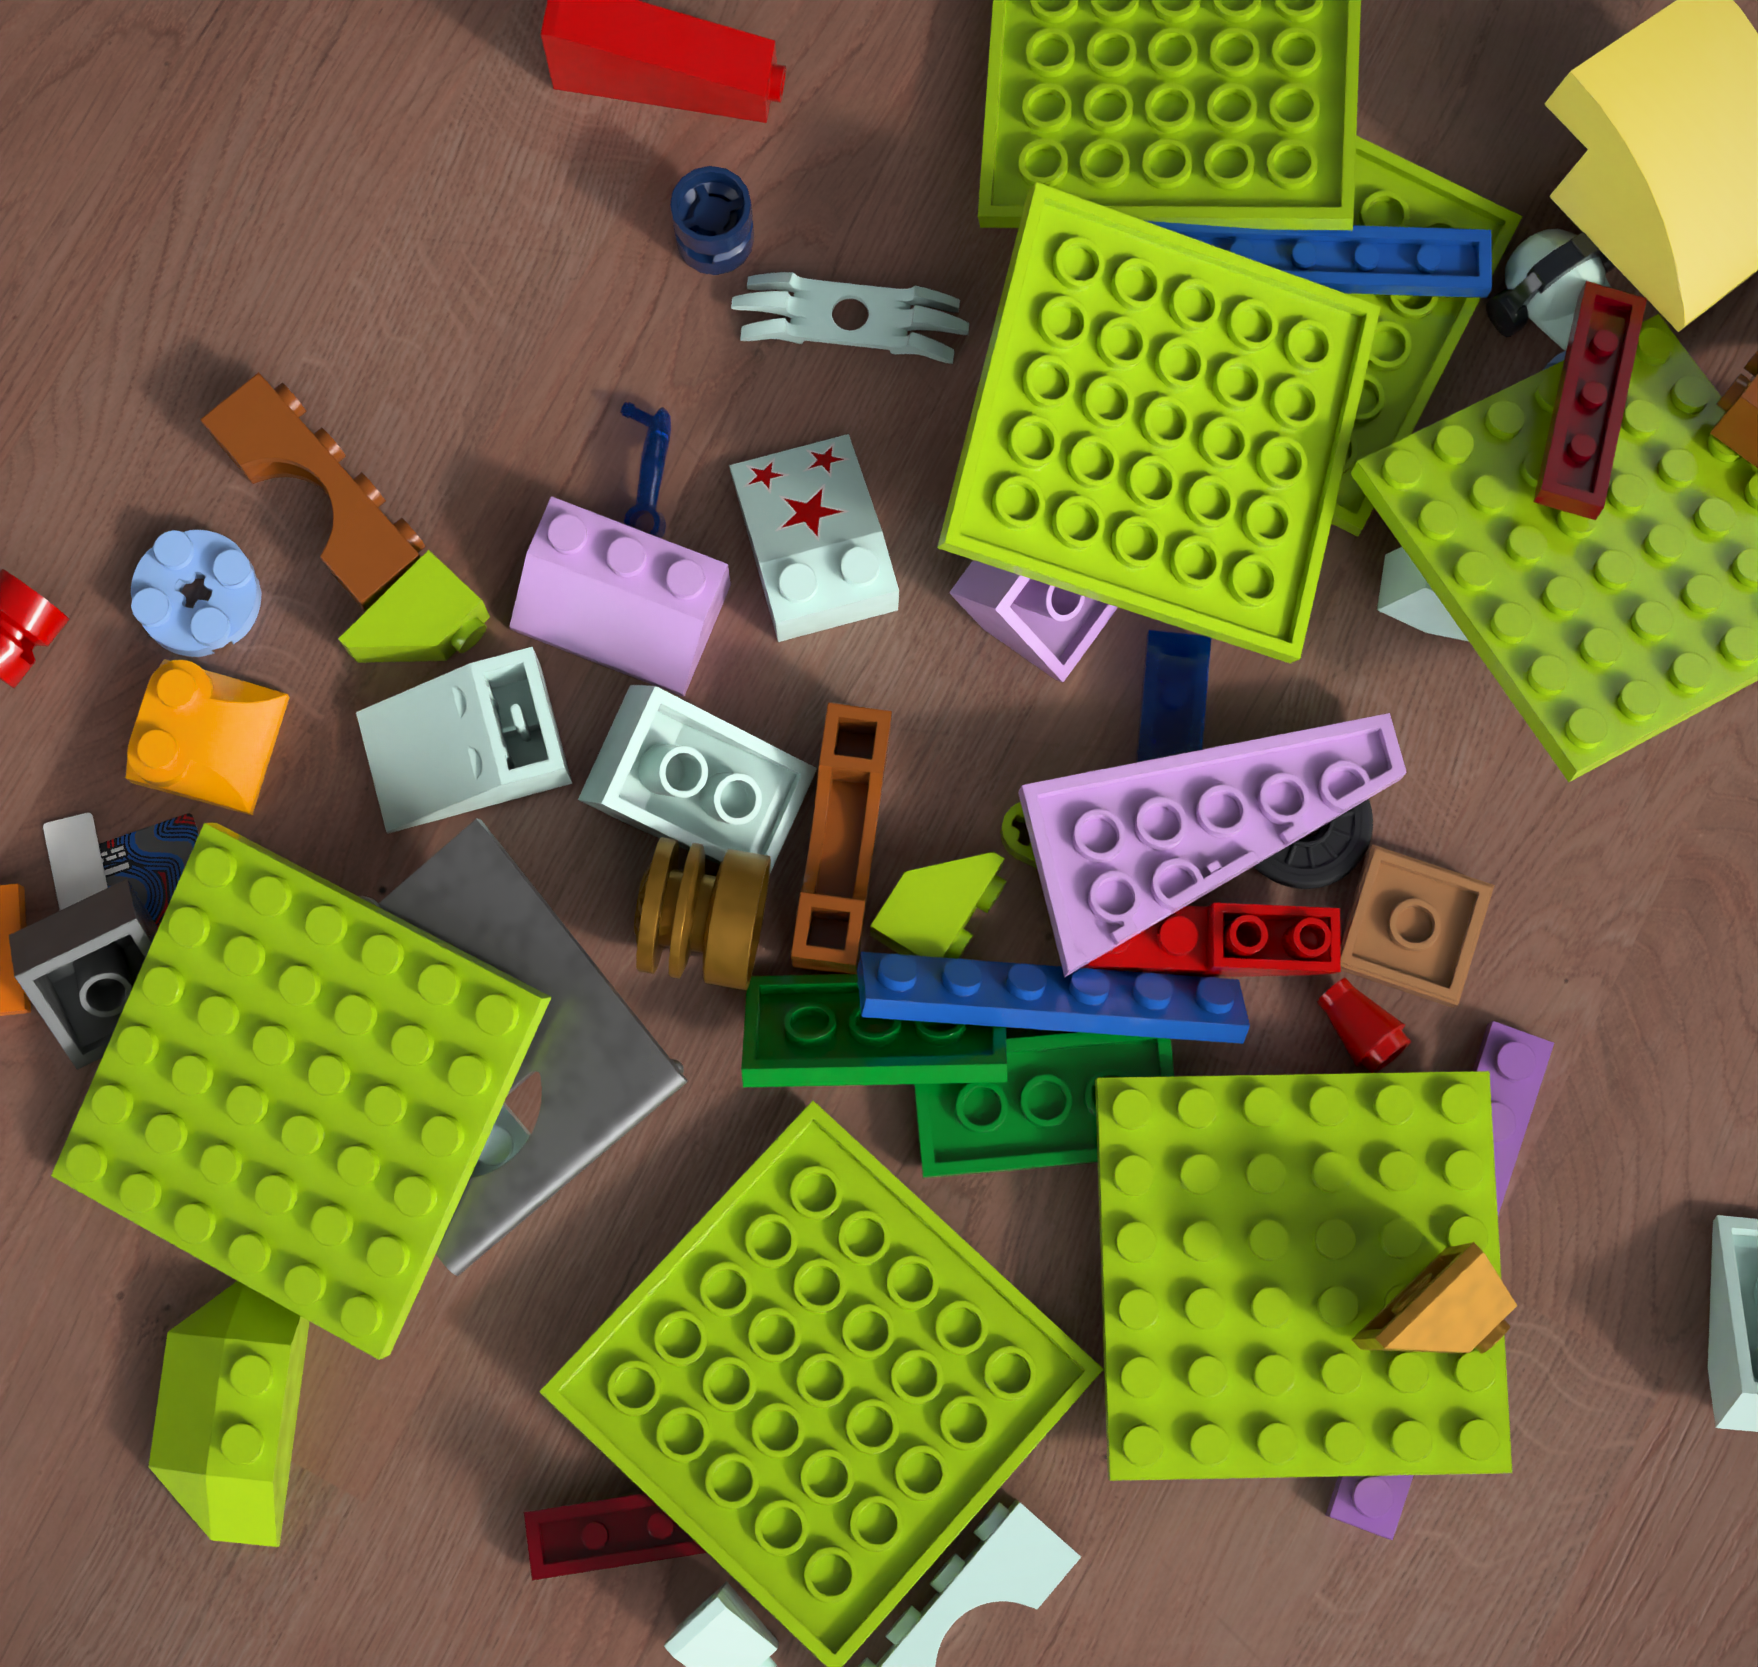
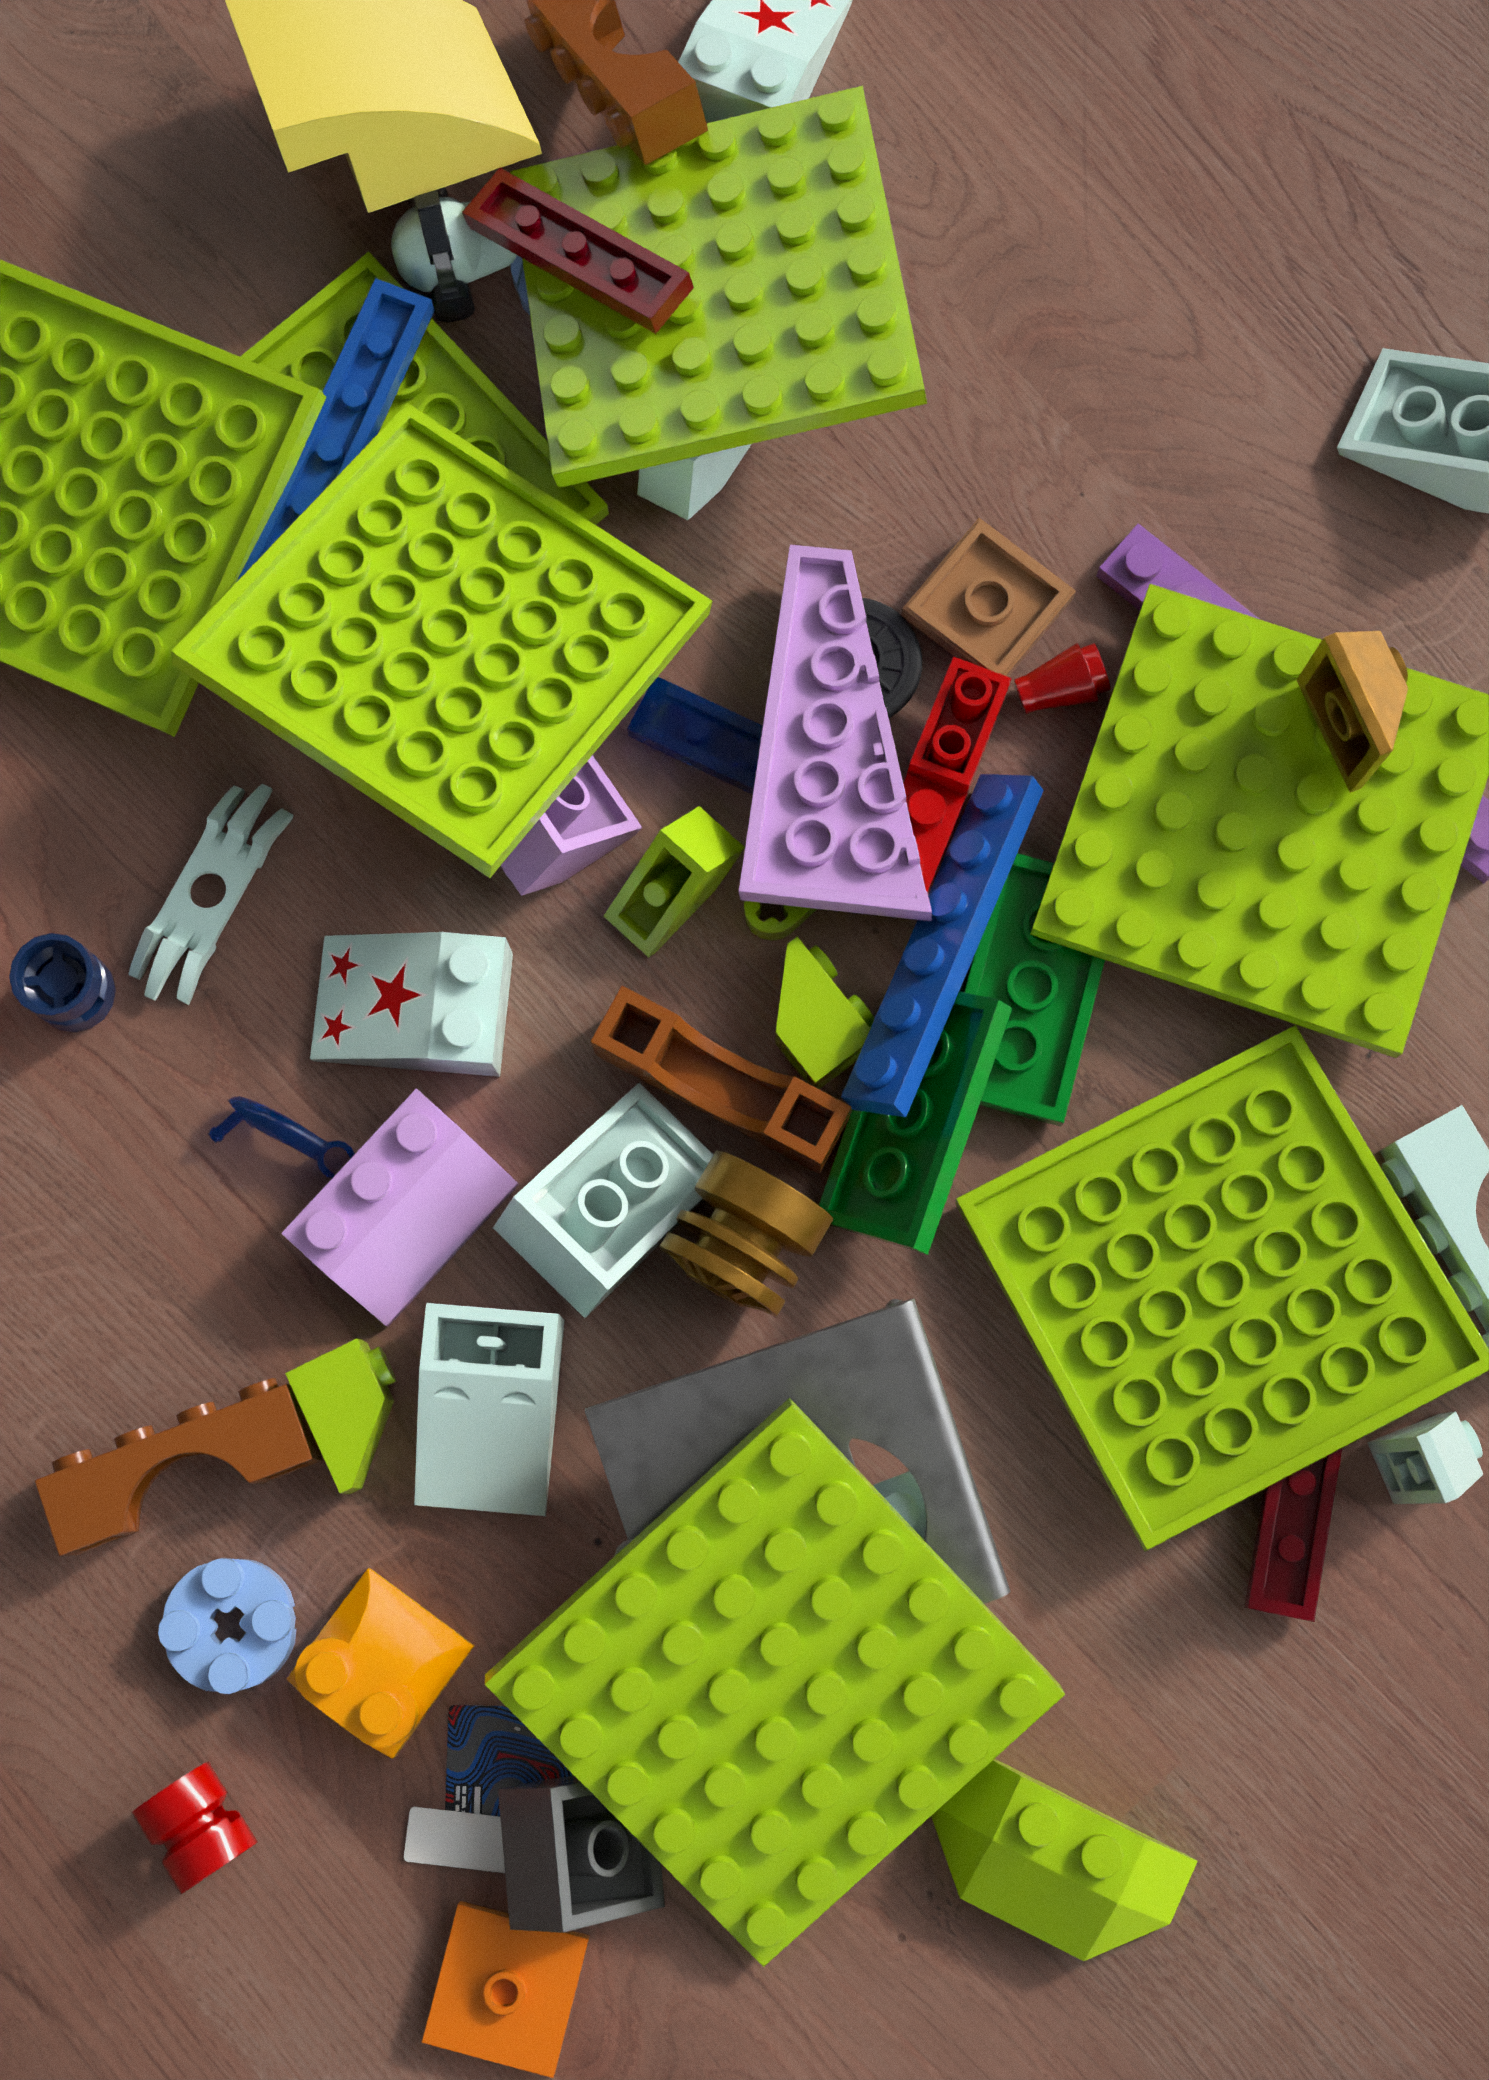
camera: 65 degrees left, 0 degrees up
none -> lime slope [604,806,745,958]

